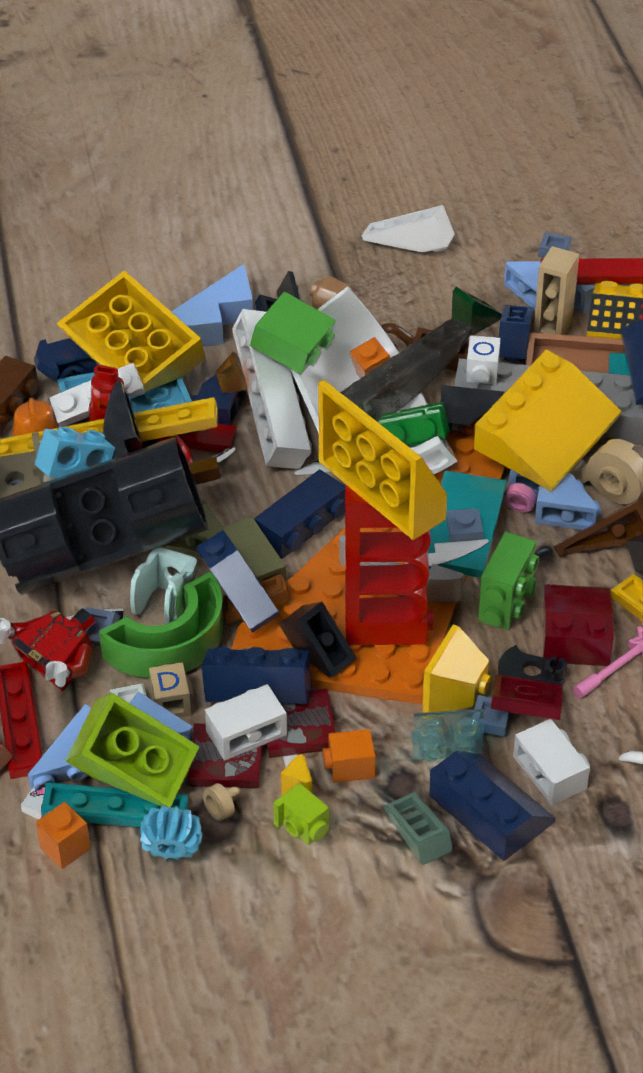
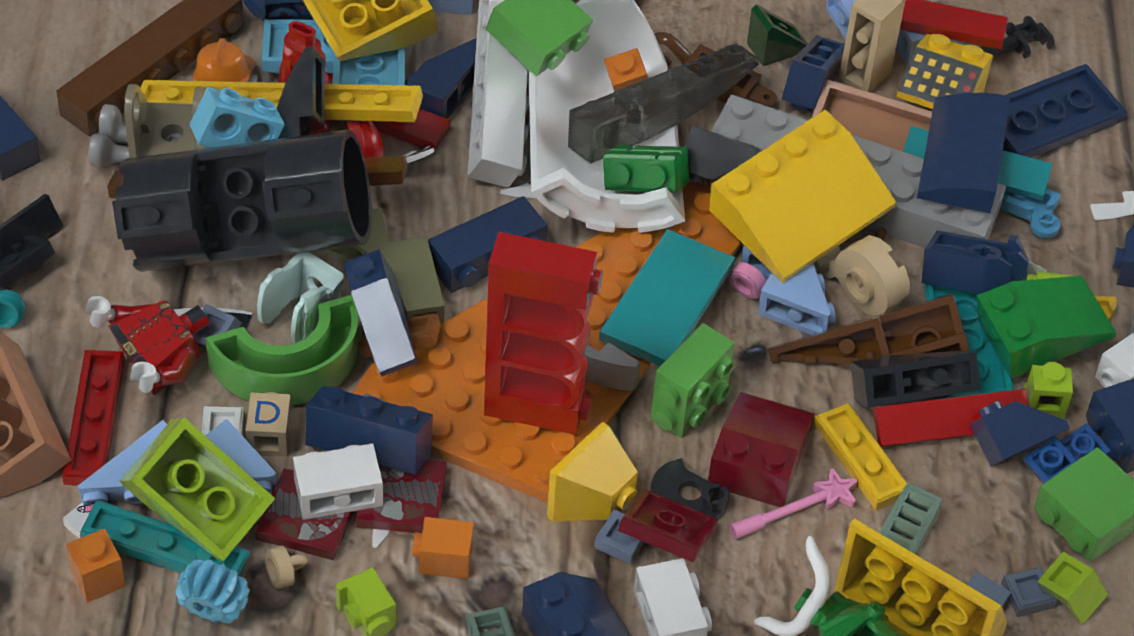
camera: 10 degrees right, 5 degrees up
white plate [49,363,145,427] -> none
clear orange slope [215,352,248,393] -> none
black slope [278,601,357,677] -> none
yellow slope [281,754,313,795] -> none
yellow slope [318,380,447,540] -> none
white sticker [405,539,489,566] -> none
clear light blue hinge [410,709,485,761] -> none
sand blue plate [446,508,483,542] -> none
white brick [466,335,500,385] -> none

